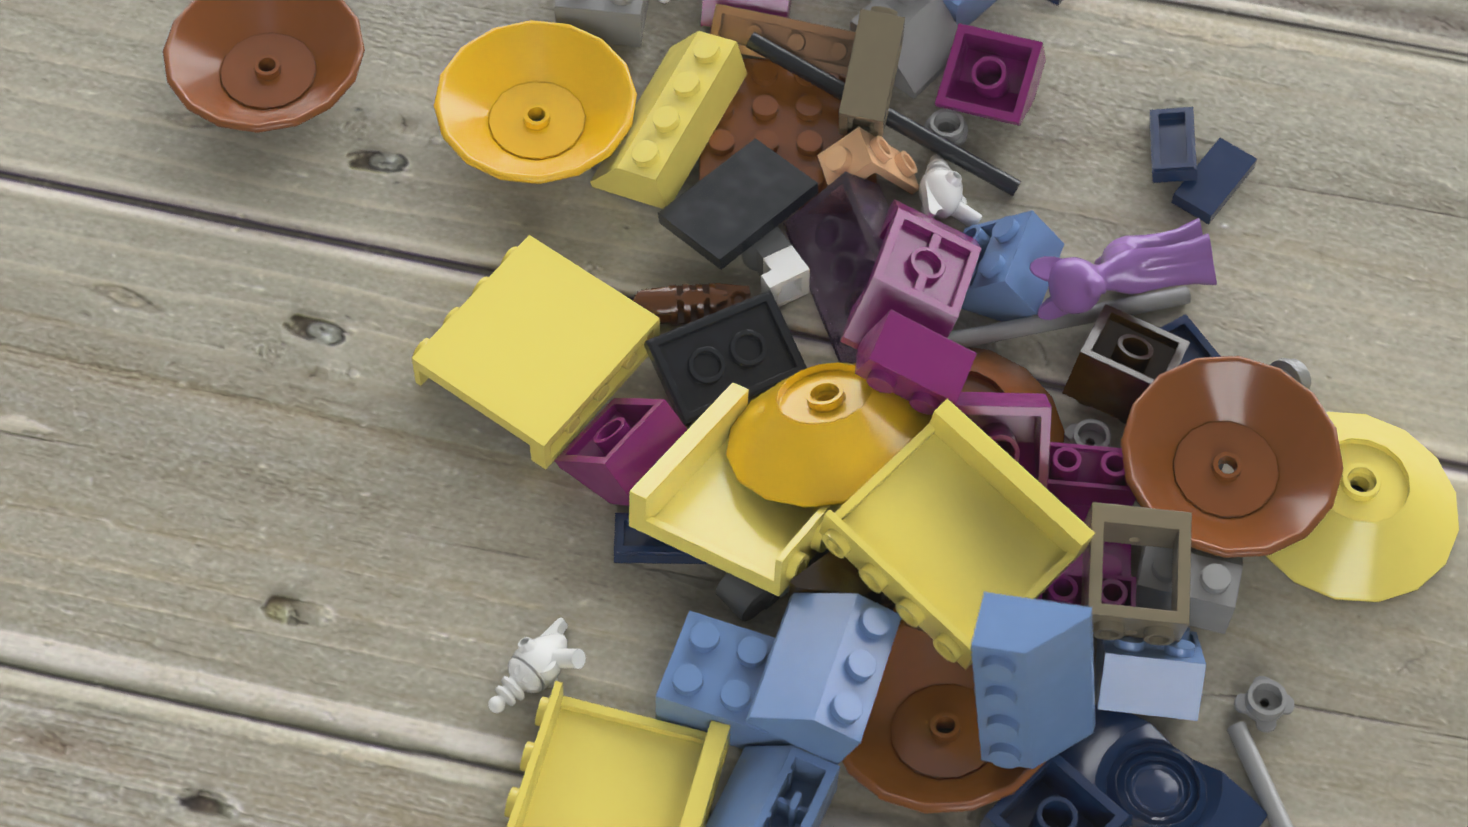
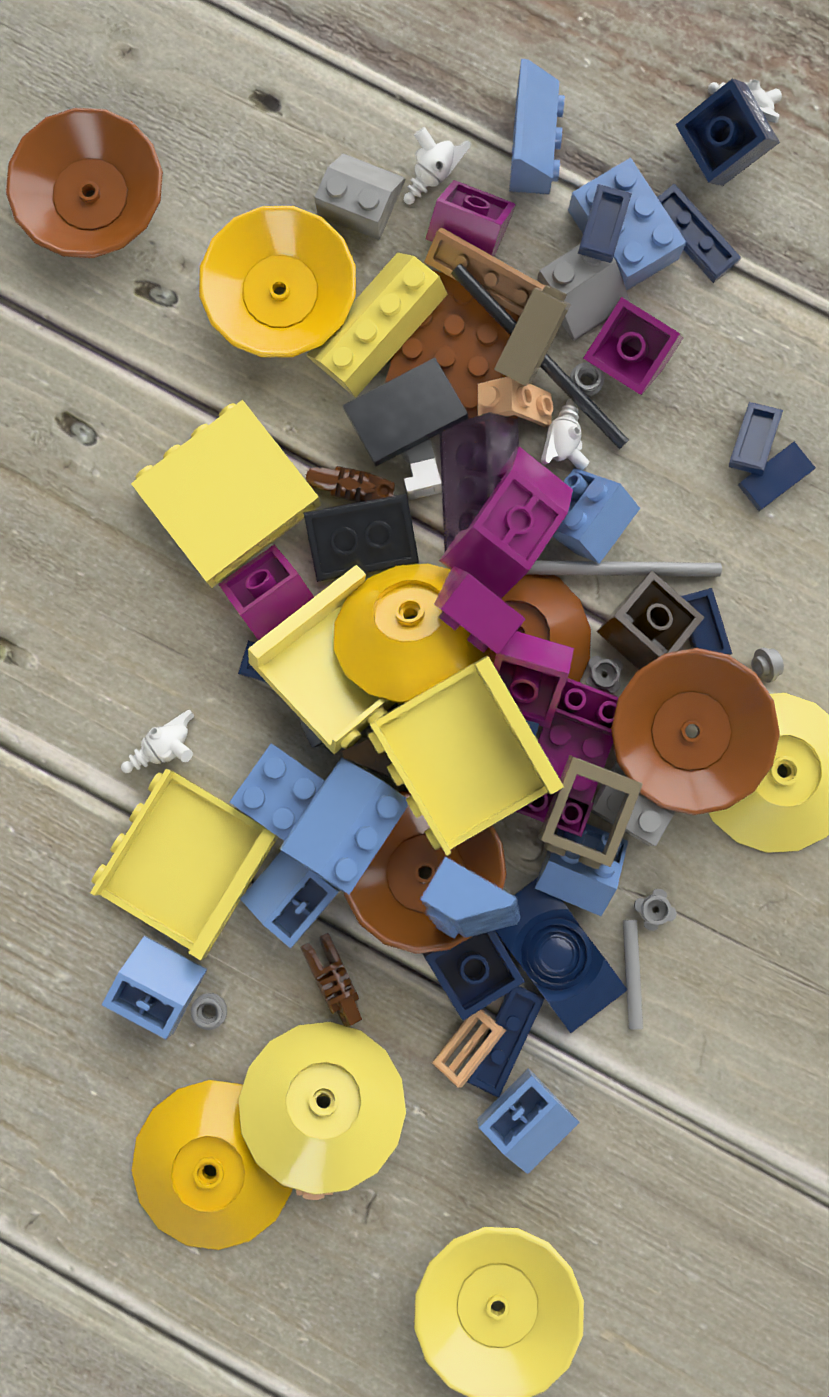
camera: 20 degrees right, 25 degrees up
medium lavender animal [1030,218,1217,320] -> none

